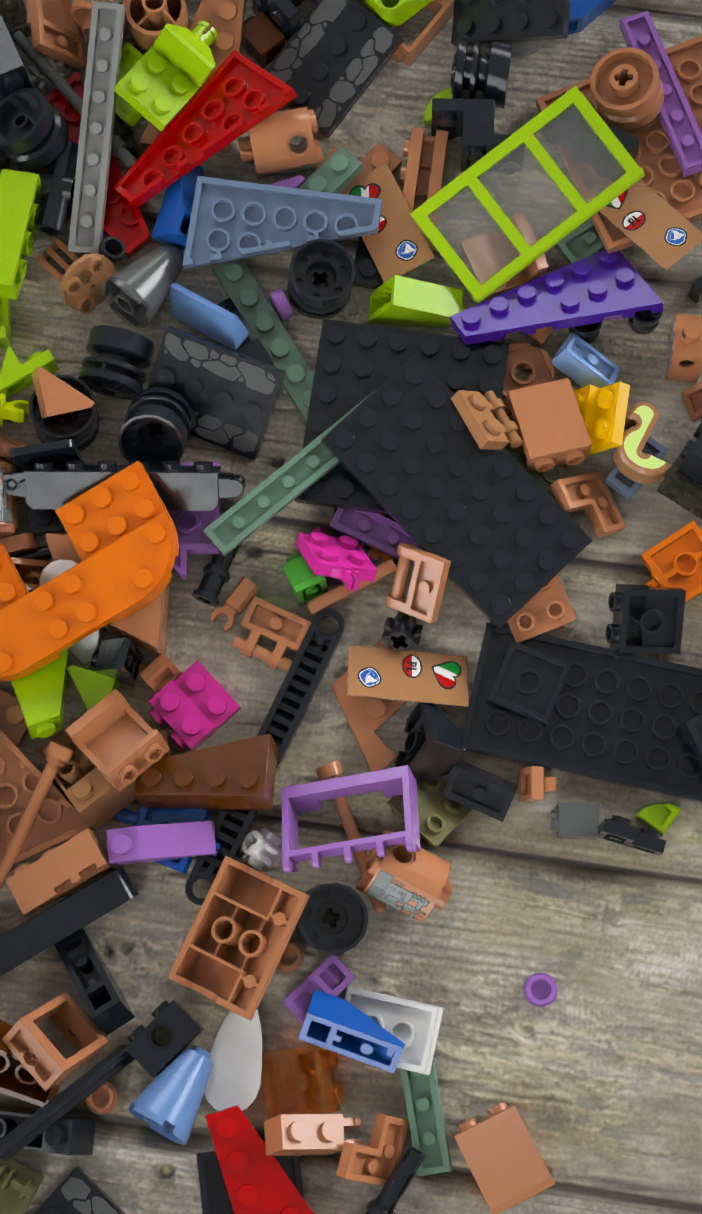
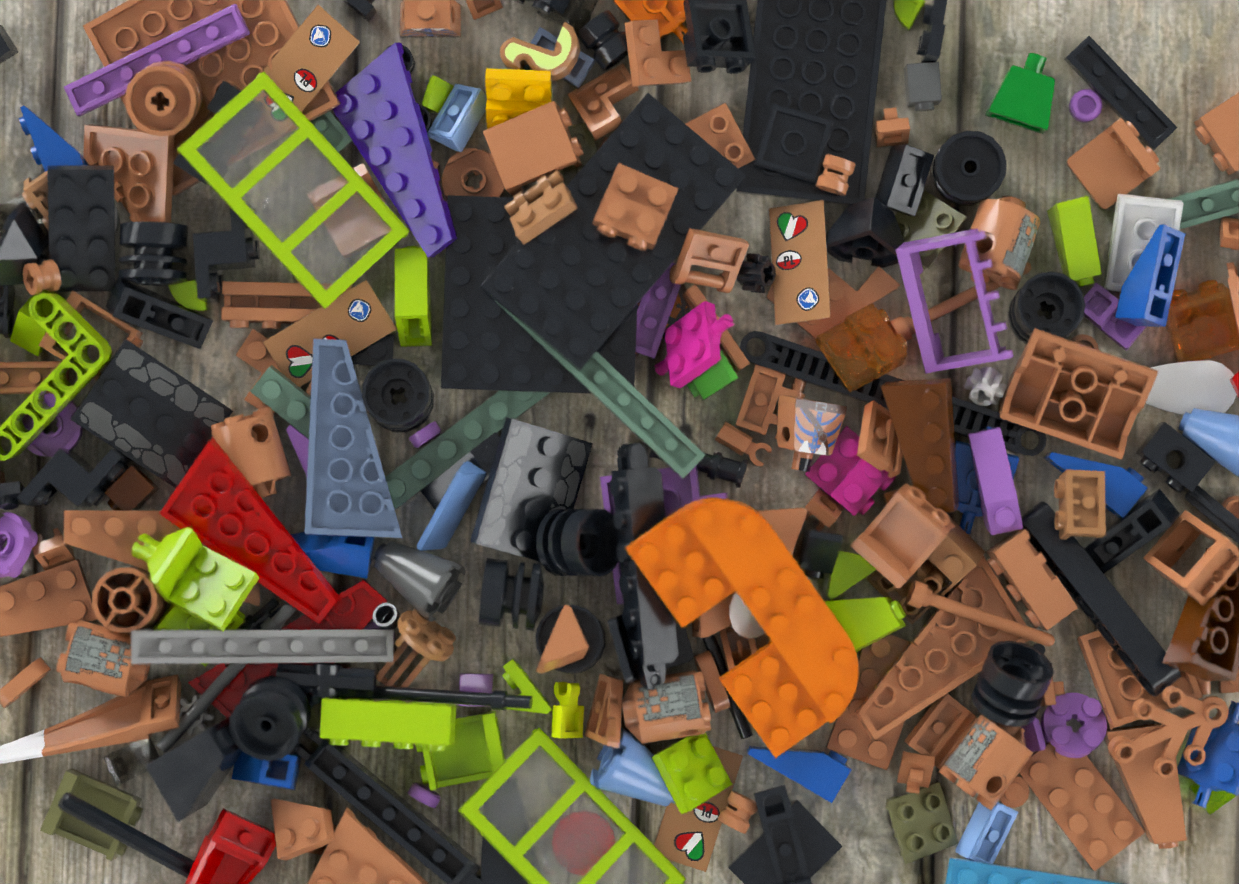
camera: 100 degrees left, 10 degrees up
none -> nougat plate [83,124,175,223]
none -> black slope [105,278,213,349]
none -> black bar [348,685,533,710]
none -> lime slope [421,75,454,114]
none -> medium lavender slope [458,673,493,706]
none -> black wheel [576,10,628,71]
none -> nougat plate [593,163,678,251]
none -> nougat plate [624,19,691,87]
none -> torso [777,395,847,472]
none -> clear orange plate [815,303,908,392]
none -> nougat wheel [816,155,856,196]
none -> nougat plate [857,400,903,478]
none -> black wheel [931,131,1007,206]
none -> green torso [985,53,1055,134]
none -> blue slope [1044,452,1148,518]
none -> lime slope [1047,196,1102,288]
none -> medium nougat bracket [1054,470,1106,539]
none -> black plate [1064,36,1178,150]
none -> nougat bracket [1067,118,1161,209]

